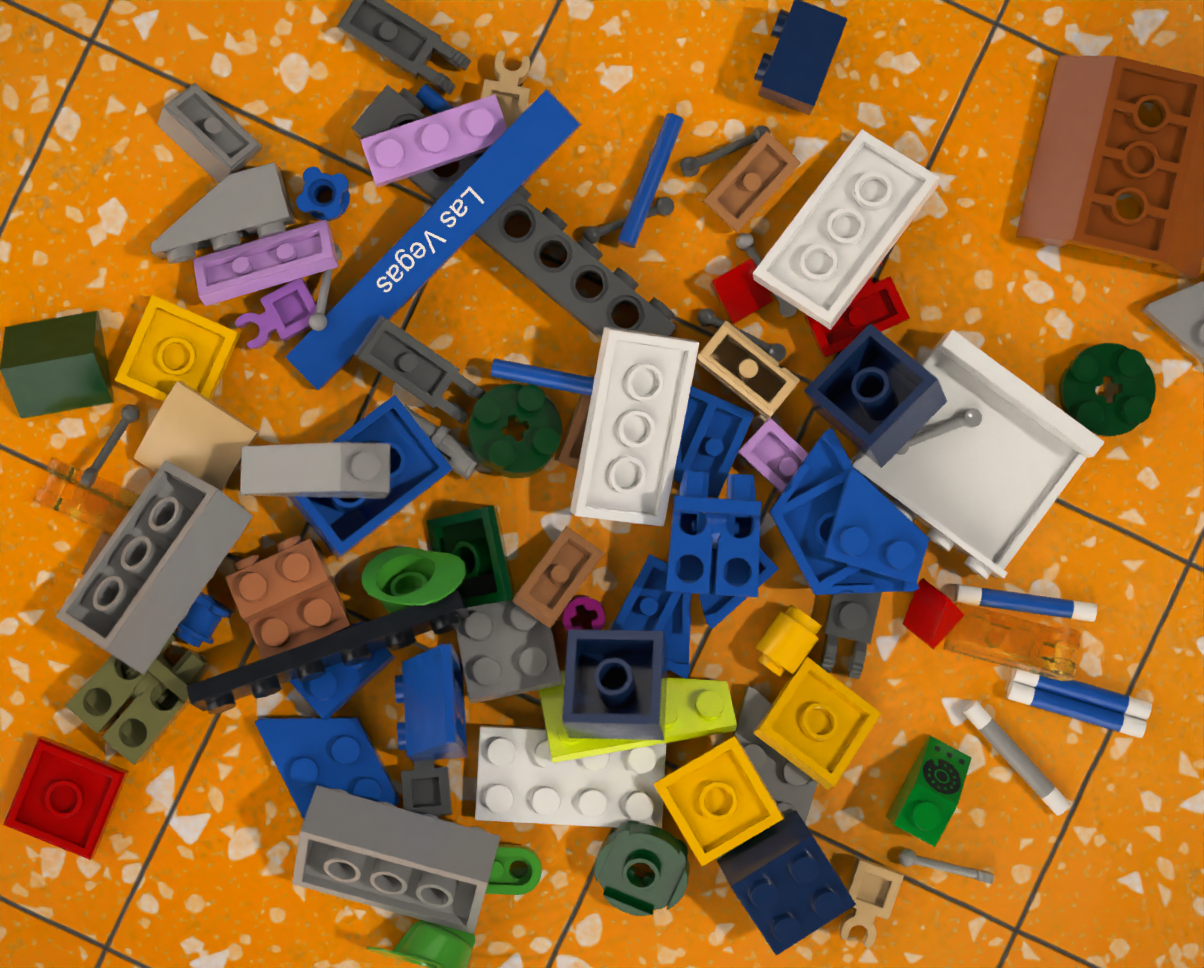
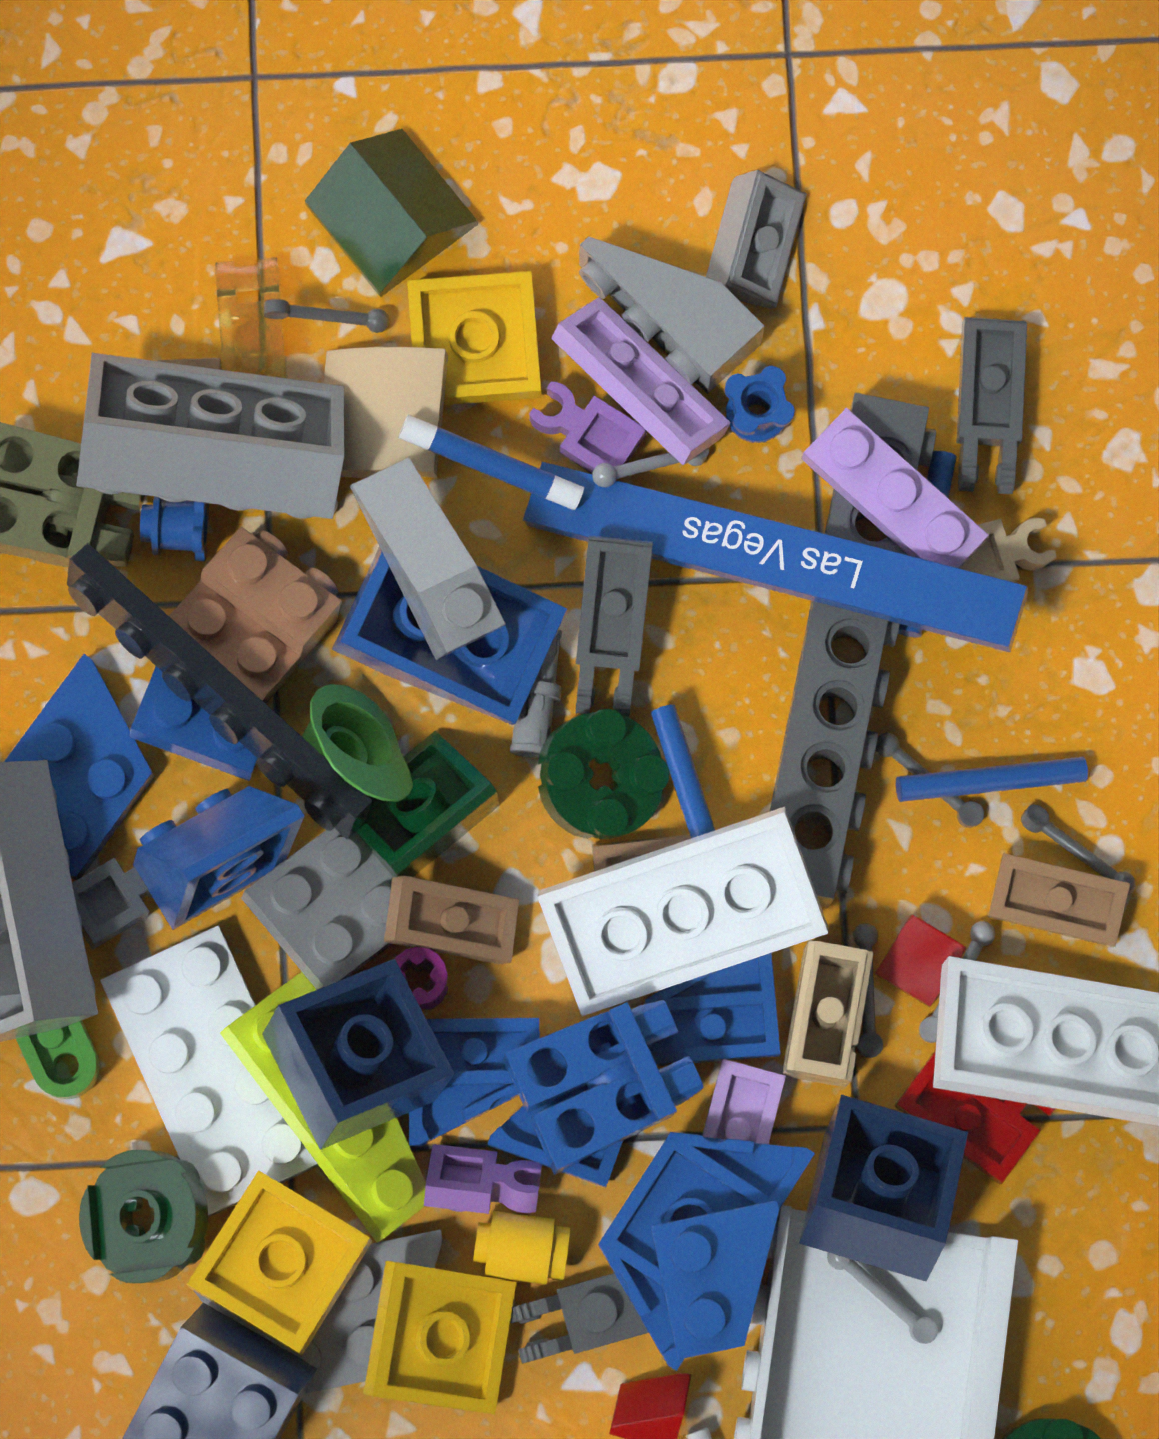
camera: 65 degrees right, 10 degrees down
none -> blue bar [398,415,584,510]
none -> medium lavender plate [424,1144,542,1214]

